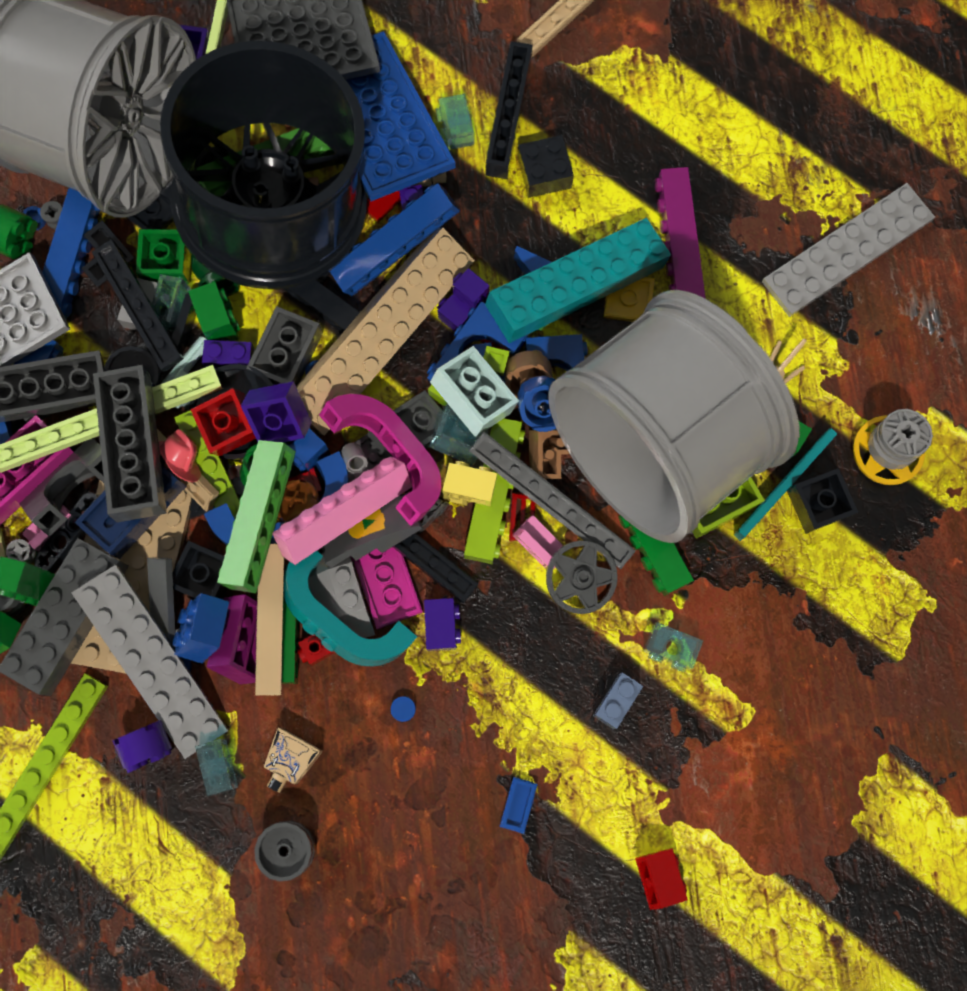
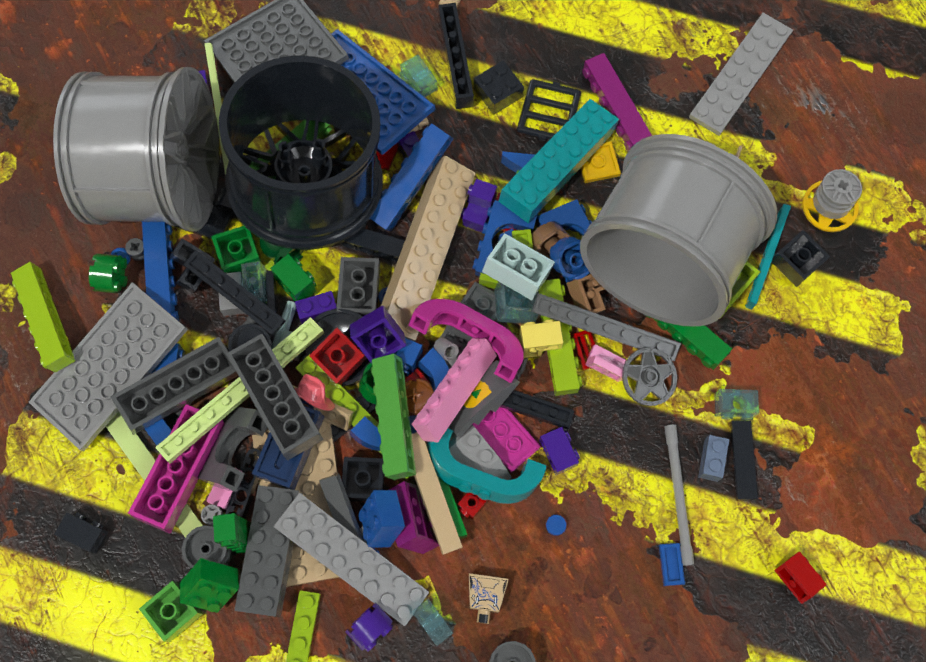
camera: 20 degrees left, 5 degrees down
none -> black bar [517,79,581,141]
none -> light grey piece [664,425,695,566]
none -> black tile [730,421,758,500]

